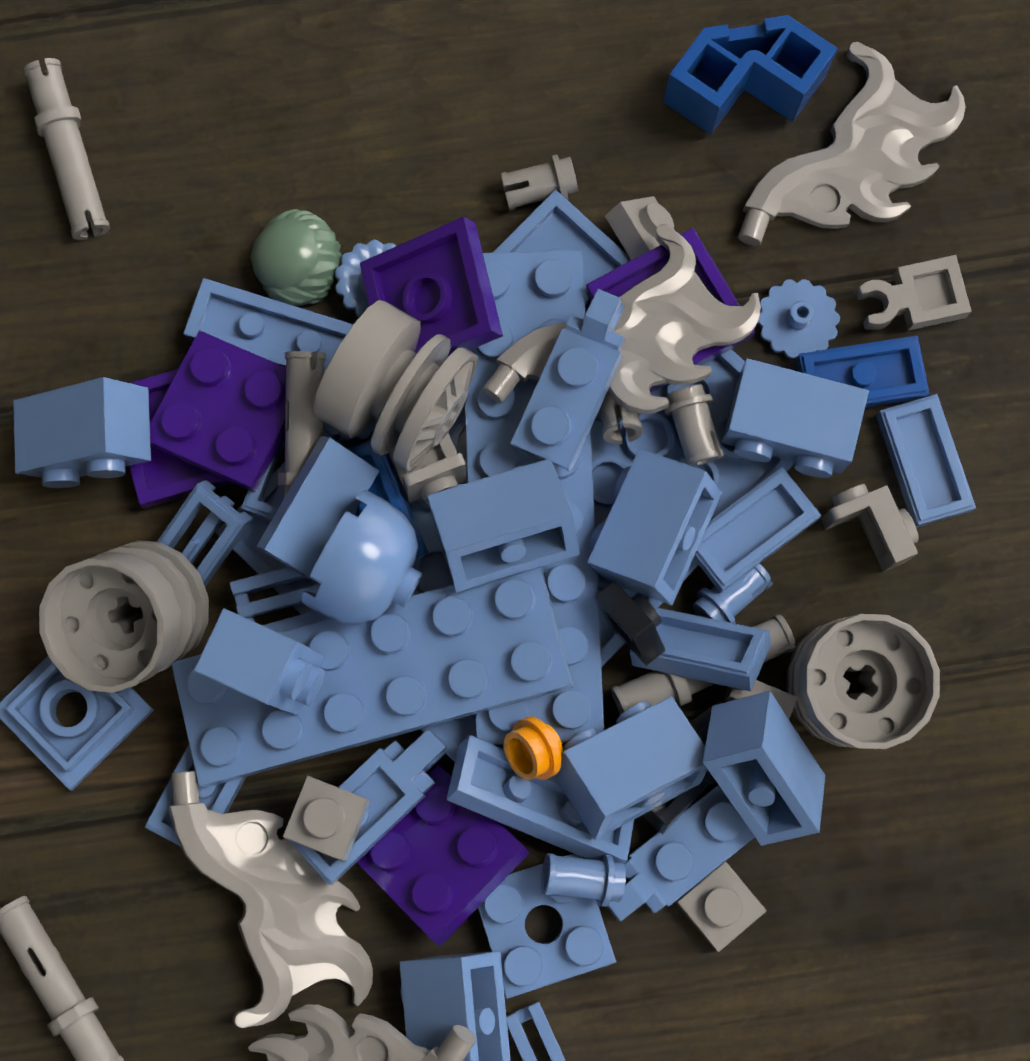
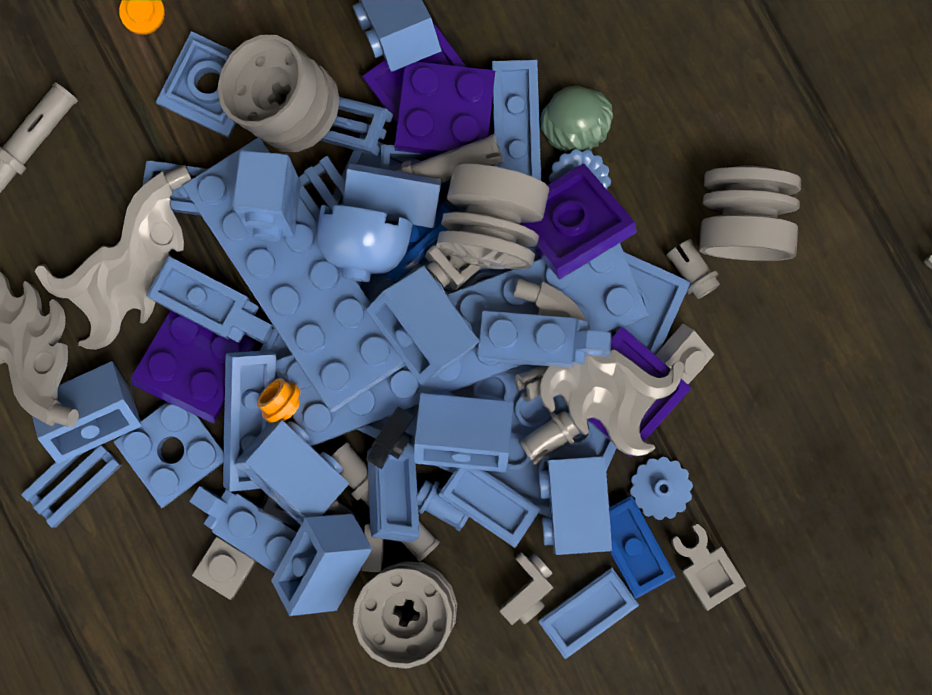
camera: 75 degrees right, 5 degrees up
light grey plate [283,776,371,861] -> none
medium blue pin [541,853,626,907] -> none
blue brick [663,15,838,135] -> none
light grey piece [738,42,966,246] -> none
none -> light grey wheel [699,165,801,261]

